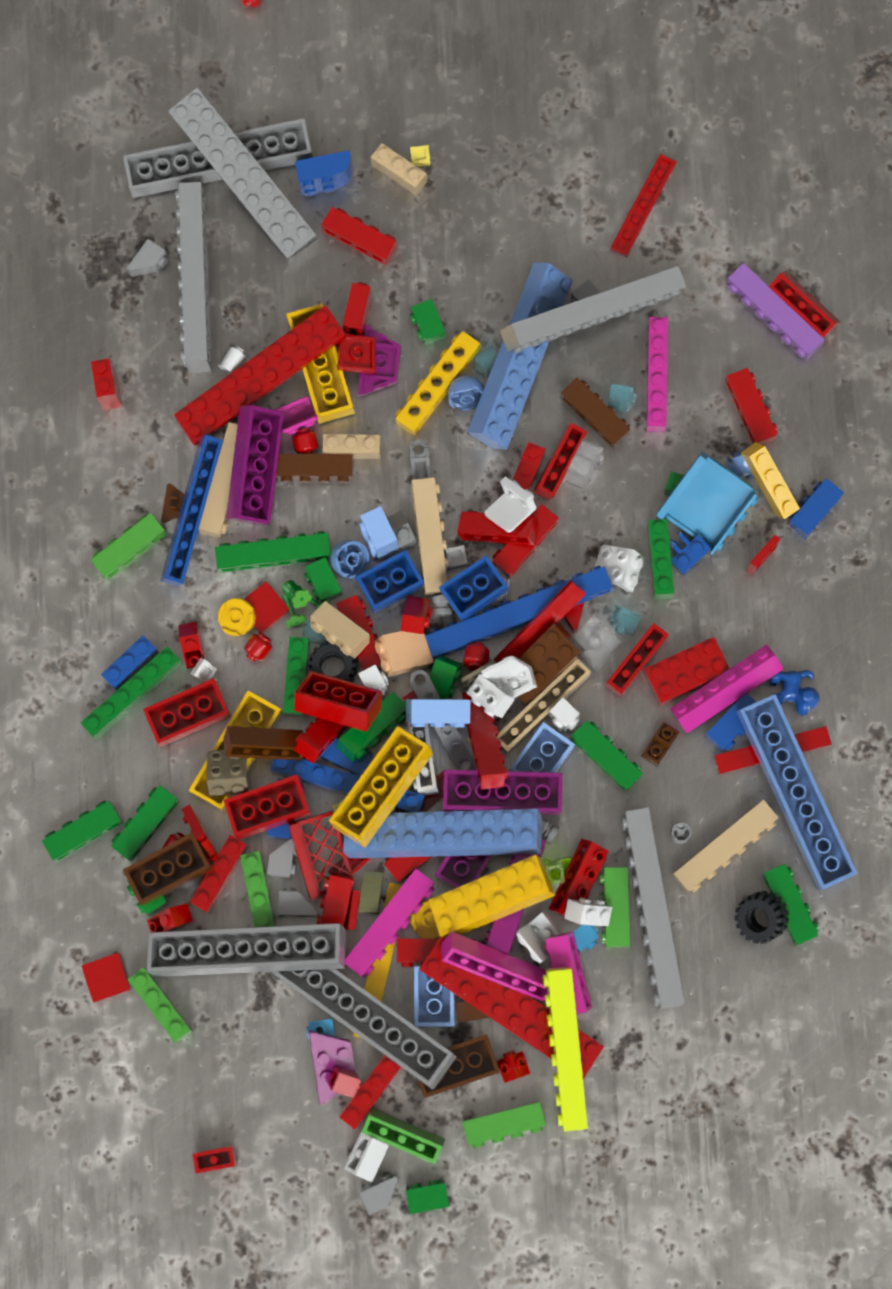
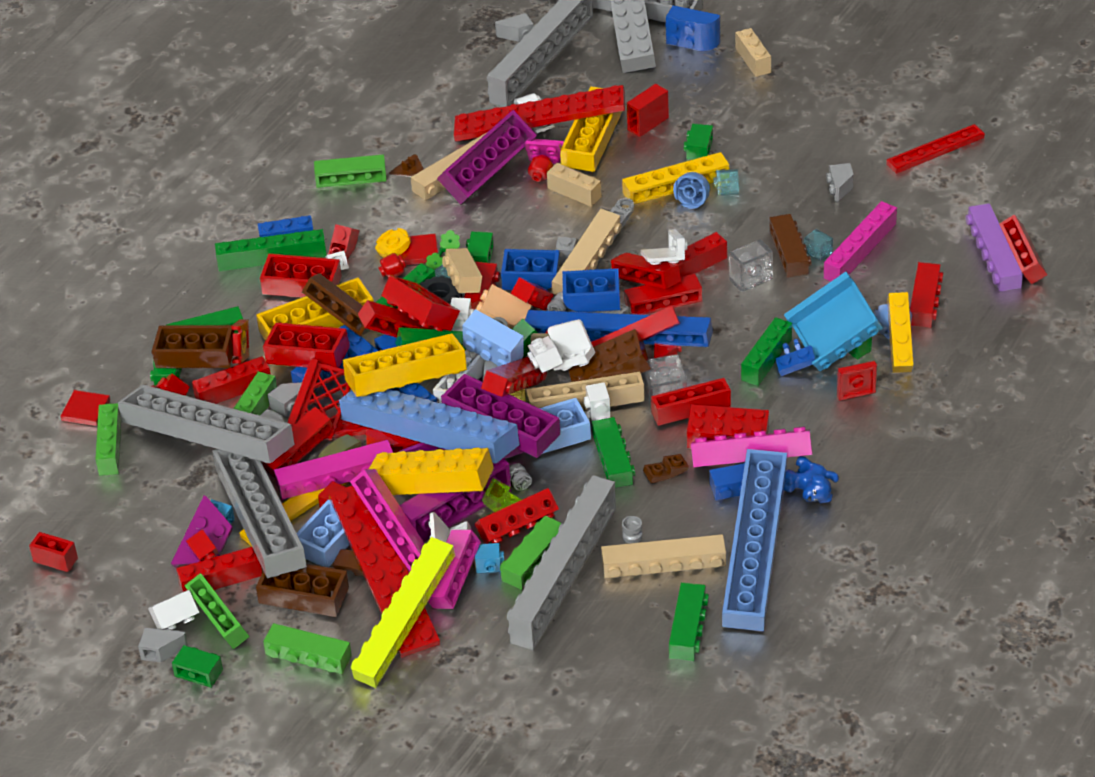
camera: 30 degrees right, 35 degrees down
green brick [42,801,123,863] -> none
red brick [91,358,122,410] -> none
blue brick [160,434,223,587] -> none
dark tan bracket [207,749,249,796] -> none
green brick [215,531,331,573] -> none
reddish brown brick [276,454,354,484] -> none
red brick [321,207,397,266] -> none
medium blue cylinder [330,540,369,579] -> none
red tile [337,334,375,375] -> none
red tile [344,890,360,930] -> none
magenta wing [358,325,401,396] -> none
light blue brick [359,506,400,562] -> none
light yellow plate [410,145,431,167] -> none
medium blue brick [467,263,573,450] -> none
red brick [497,1050,531,1083] -> none
light grey brick [500,266,686,353] -> none
red brick [533,423,588,501] -> none
white brick [564,898,612,926] -> none
white bracket [595,545,644,593] -> none
clear light blue brick [610,607,641,636] -> none
red tile [714,726,832,775] -> none
black tyre [734,891,789,944] -> none
blue brick [788,478,844,539] -> none

